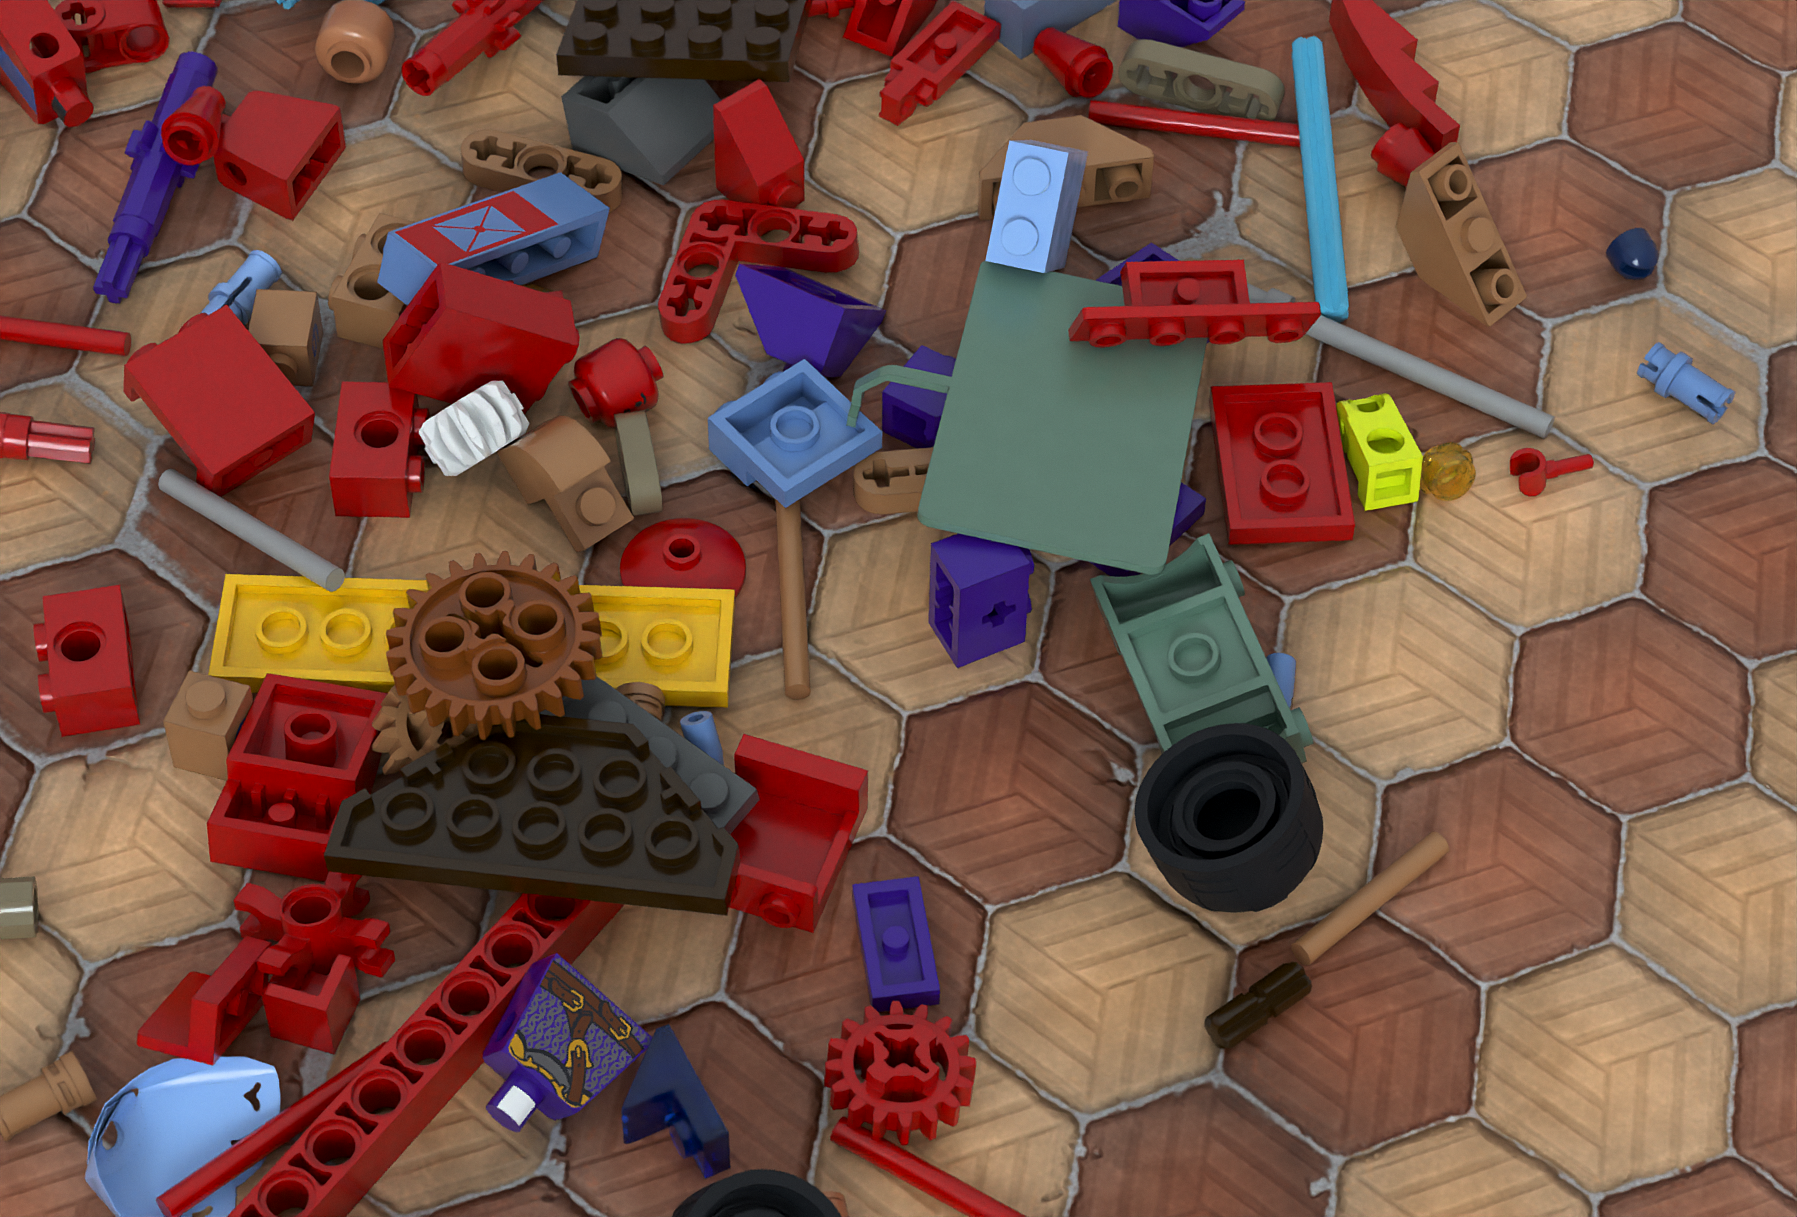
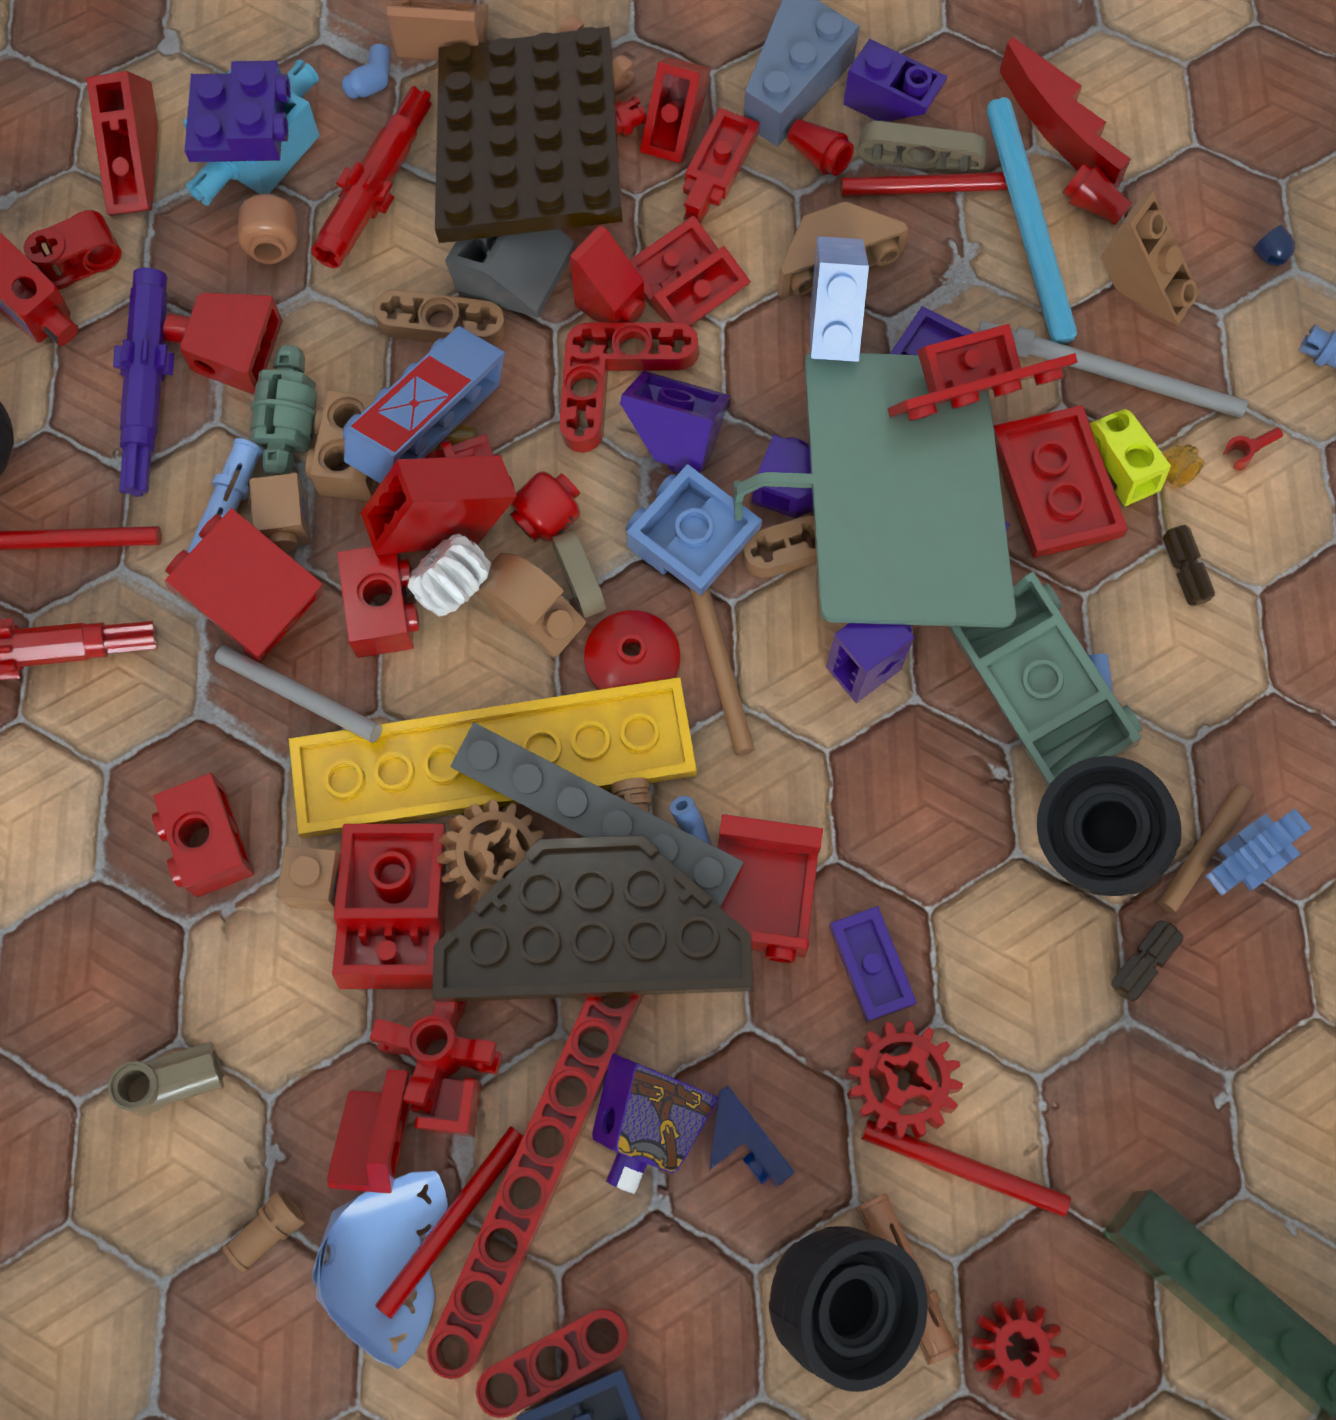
camera: 10 degrees left, 20 degrees up
red cone [161,86,226,165] -> none
dark orange gear [386,551,603,740] -> none
none -> sand green piece [250,345,317,476]
none -> red slope [629,215,751,326]
none -> dark brown piece [1163,525,1215,606]
none -> medium blue gear [1205,808,1312,896]

